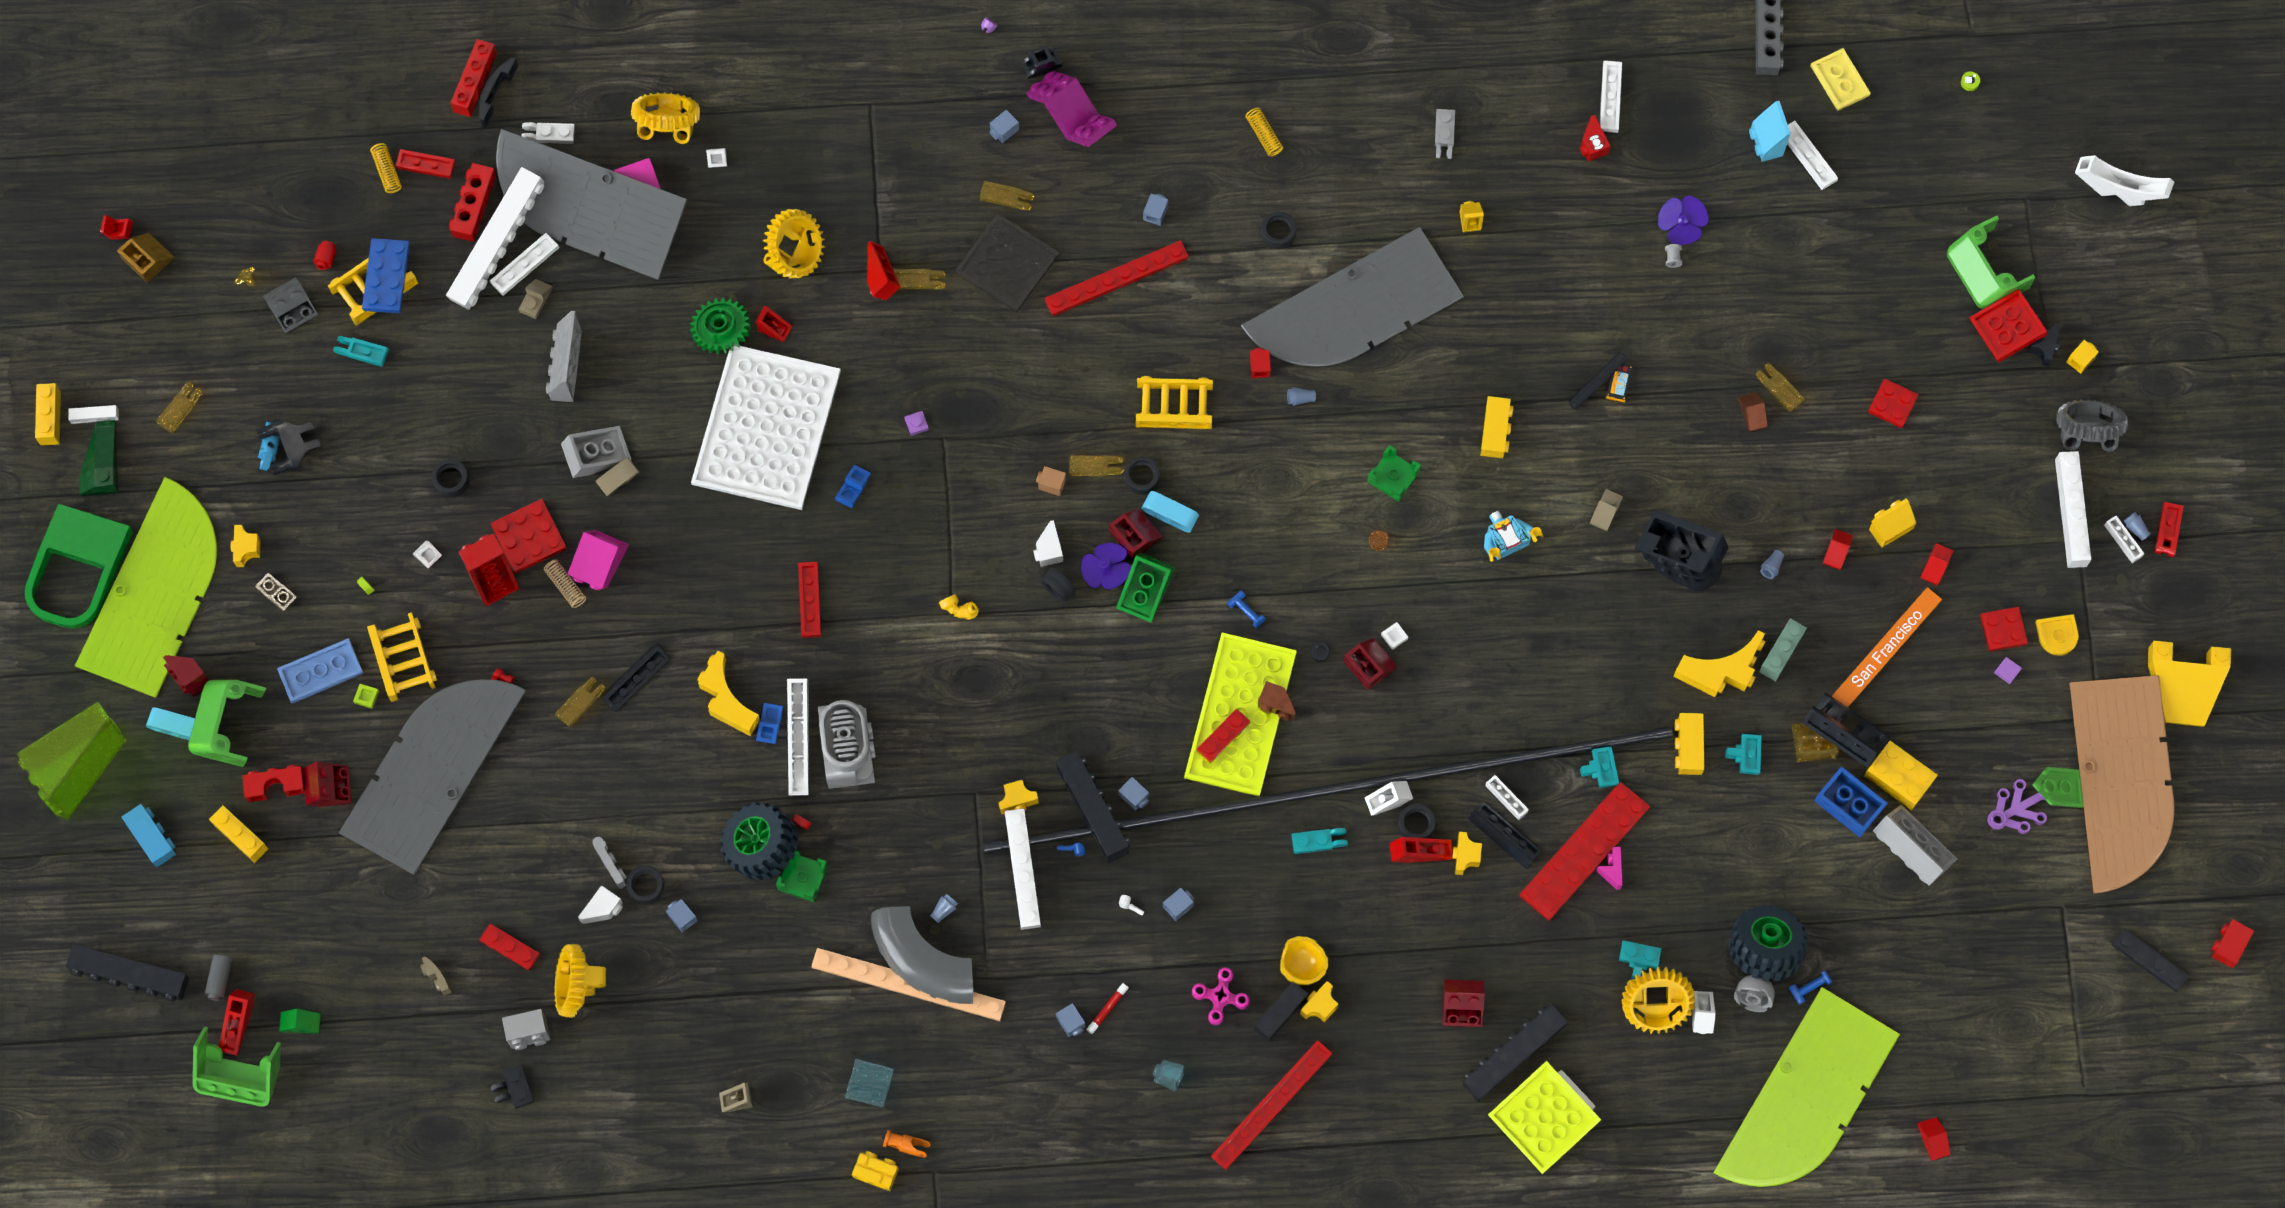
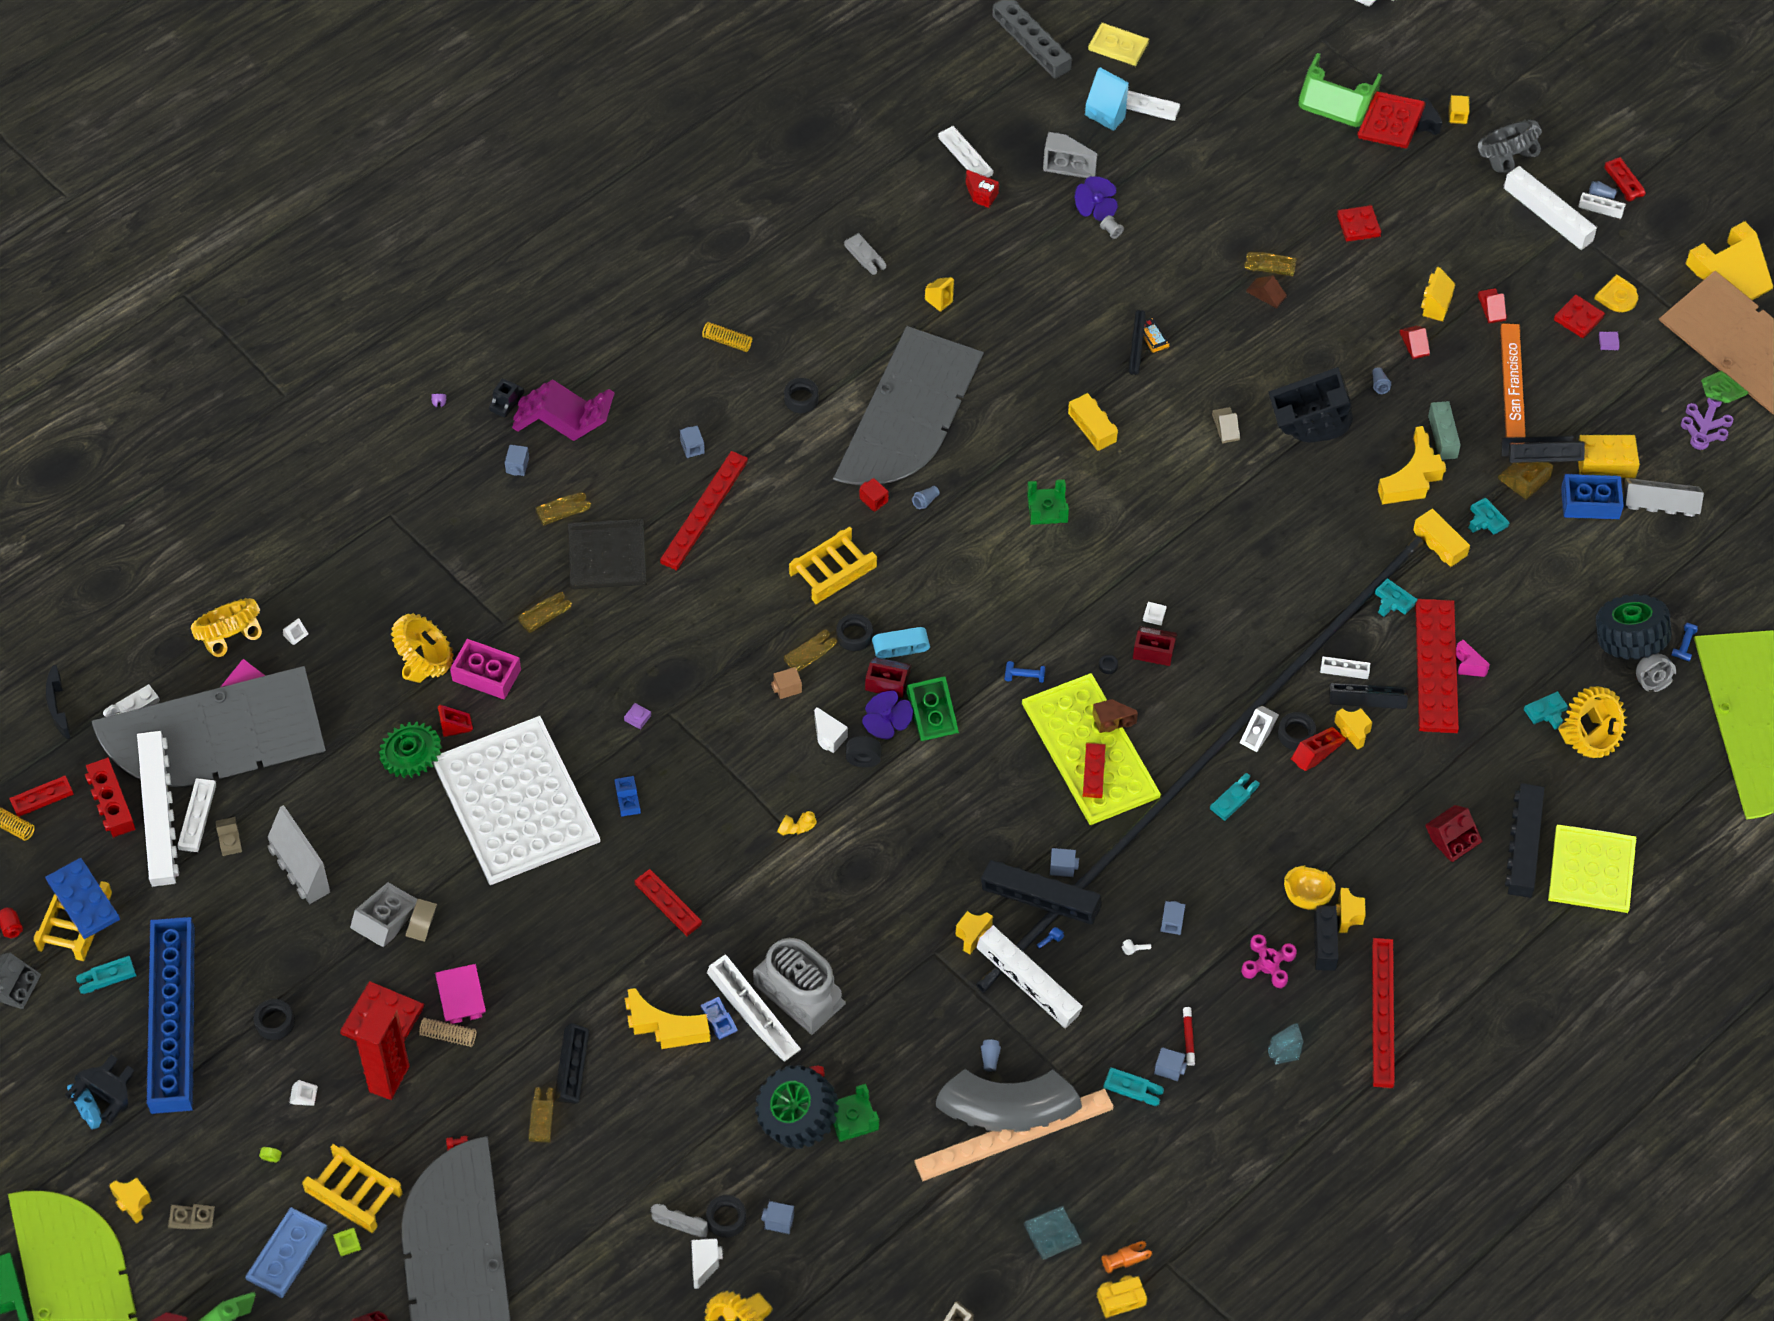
camera: 40 degrees left, 15 degrees down
red brick [450,39,497,118] -> none
red slope [867,241,901,301] -> none
clear orange tile [1369,530,1388,551] -> none
torso [1484,511,1543,562] -> none
white slope [1692,991,1715,1034] -> none
none -> blue brick [147,917,195,1114]
none -> dark pink brick [450,639,521,700]
none -> light grey slope [1043,132,1097,178]
none -> teal hinge [1104,1068,1164,1106]

